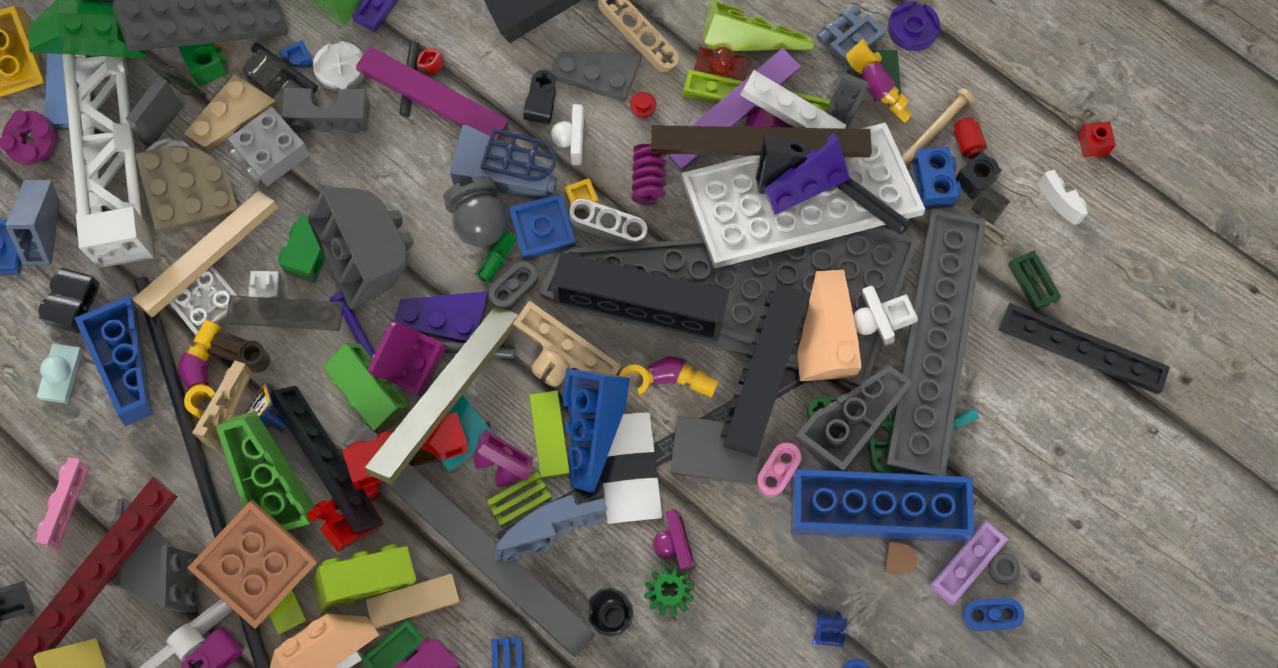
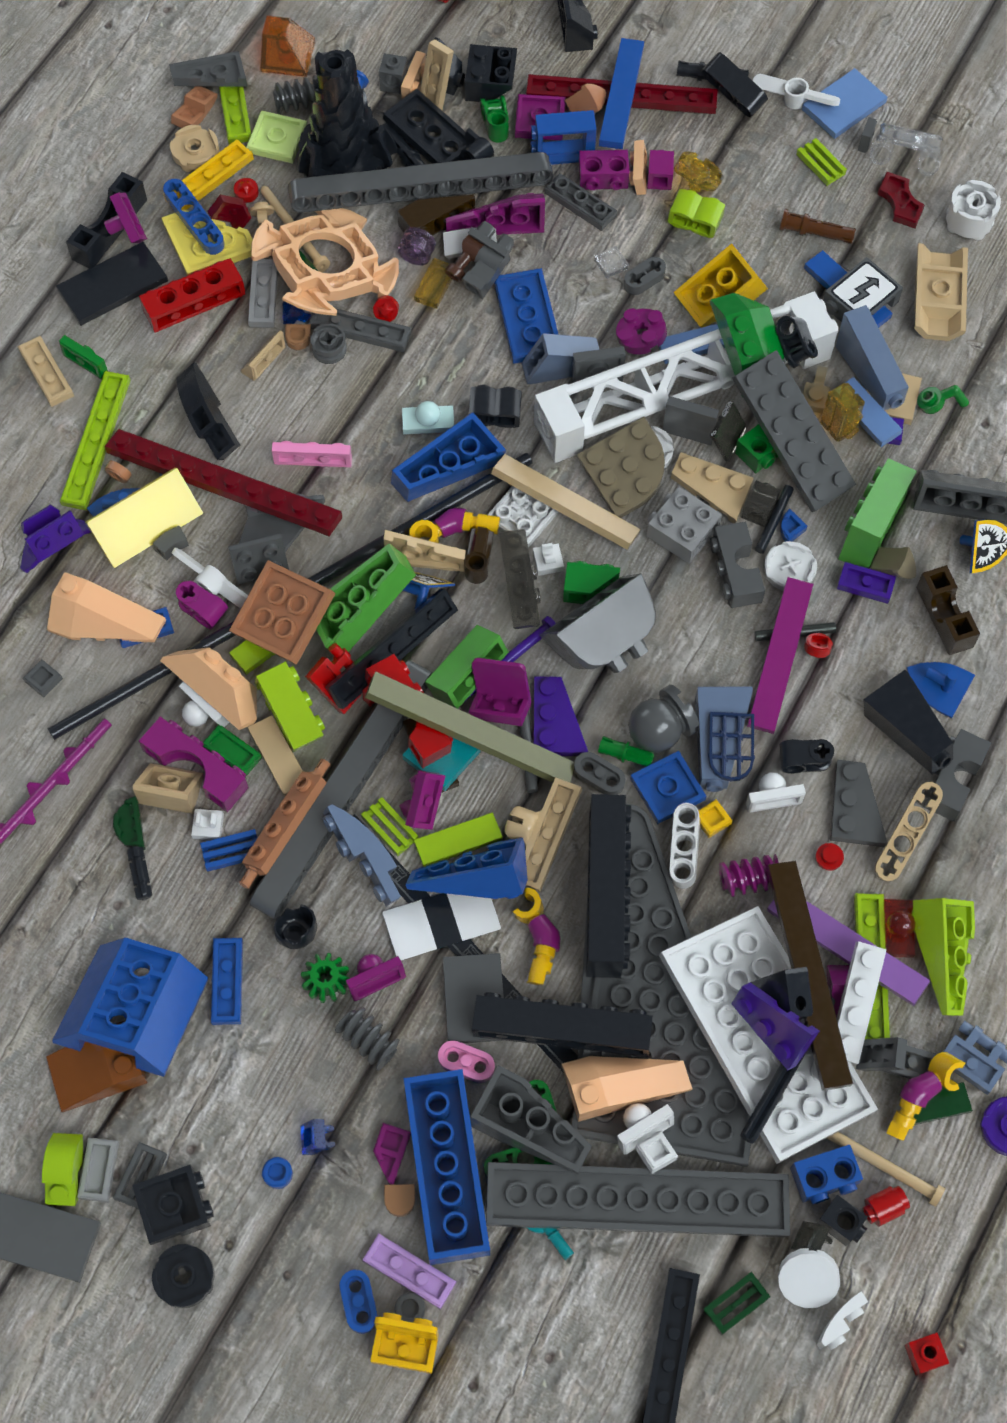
camera: 80 degrees right, 5 degrees down
none -> nougat plate [239,758,331,889]
none -> dark grey piece [335,1007,400,1071]
none -> yellow bracket [370,1312,439,1374]
none -> magenta tile [373,1123,411,1185]
none -> dark grey plate [572,346,626,383]
none -> white tile [778,1248,840,1308]

